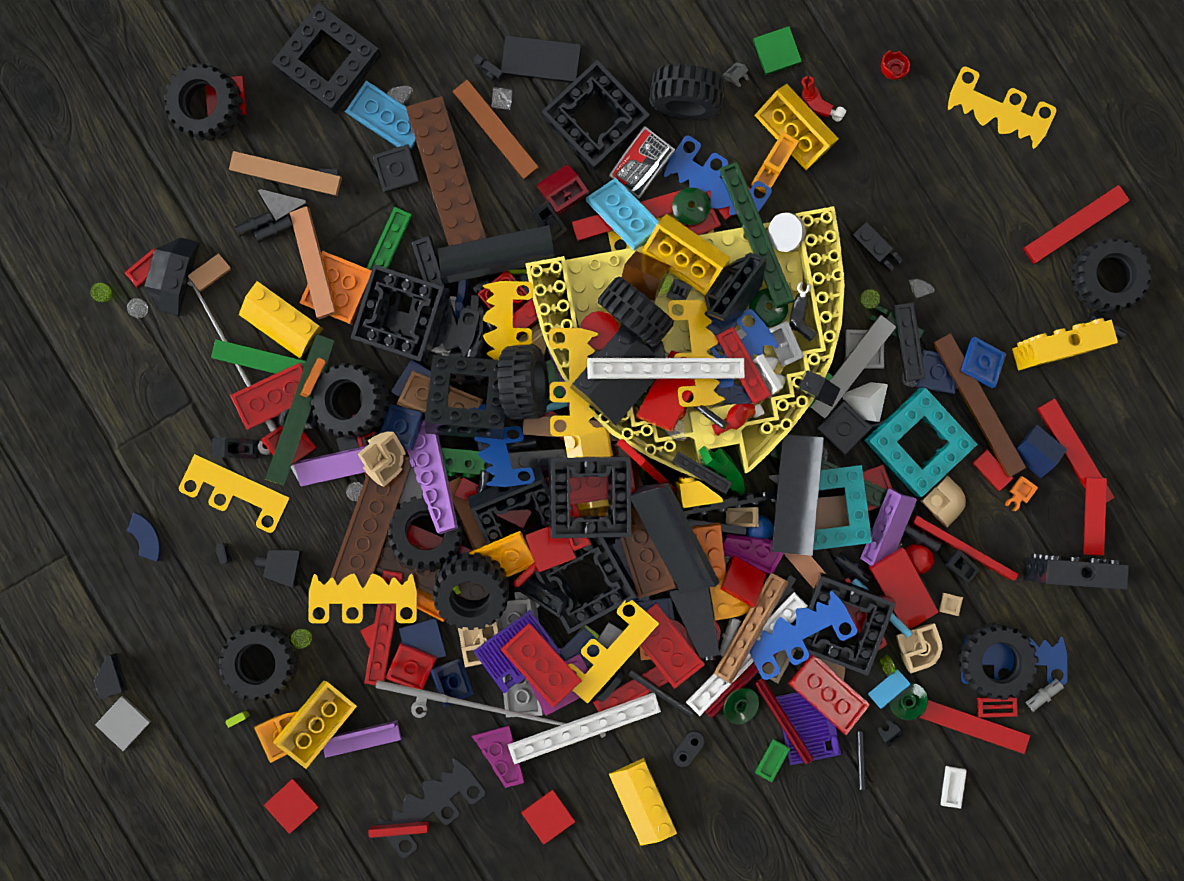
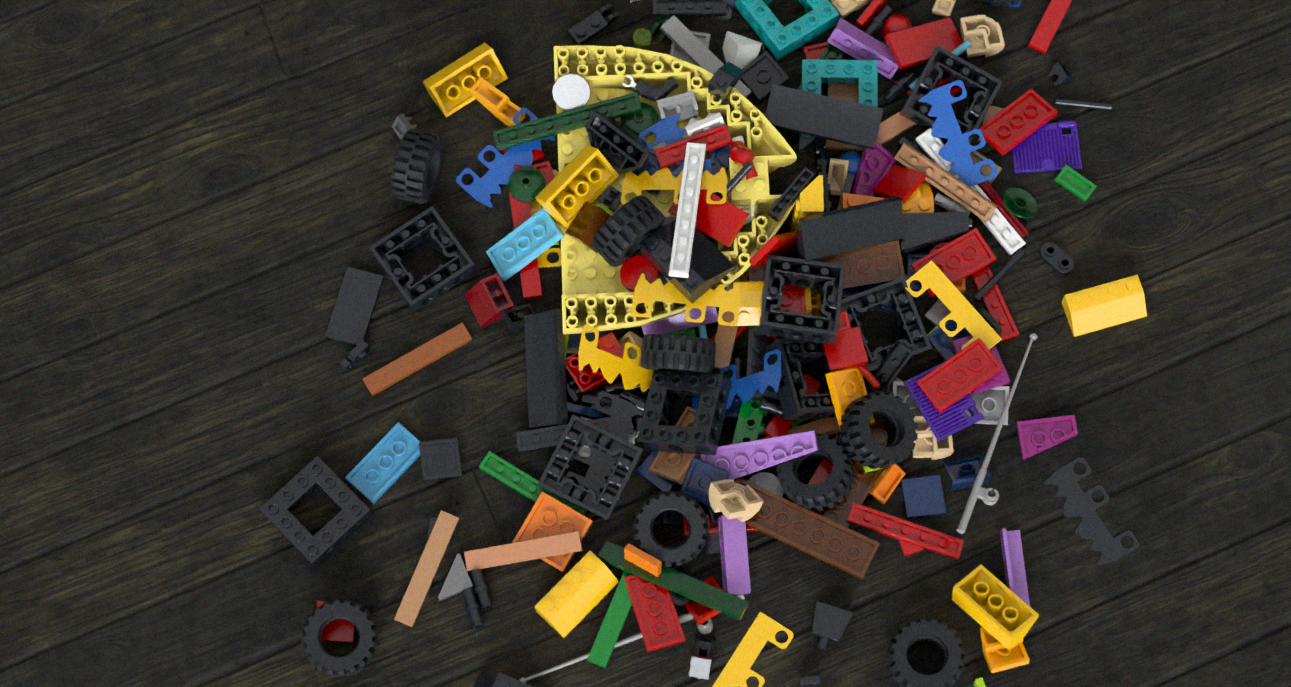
camera: 80 degrees left, 15 degrees down
medium nougat tile [188,253,231,292] -> none
red tile [264,778,319,834] -> none
clear neon green tile [291,629,311,649] -> none
yellow piece [309,573,417,623] -> none
clear tile [346,482,363,501] -> none
red tile [368,821,430,838] -> none
red tile [386,643,437,690] -> none
clear tile [387,86,413,105] -> none
reddish brown plate [406,96,486,246] -> none
clear tile [491,87,513,110] -> none
white tile [508,693,661,764] -> none
red tile [521,789,575,845] -> none
slope [609,126,675,199] -> none
green slope [699,446,745,495] -> none
green tile [753,27,802,75] -> none
dark red axle [755,678,814,764] -> none
red arm [801,76,846,121] -> none
dark azure tile [868,669,911,709] -> none
clear neon green tile [880,655,895,676] -> none
dark green dish [889,682,928,720] -> none
white tile [941,766,967,808] -> none

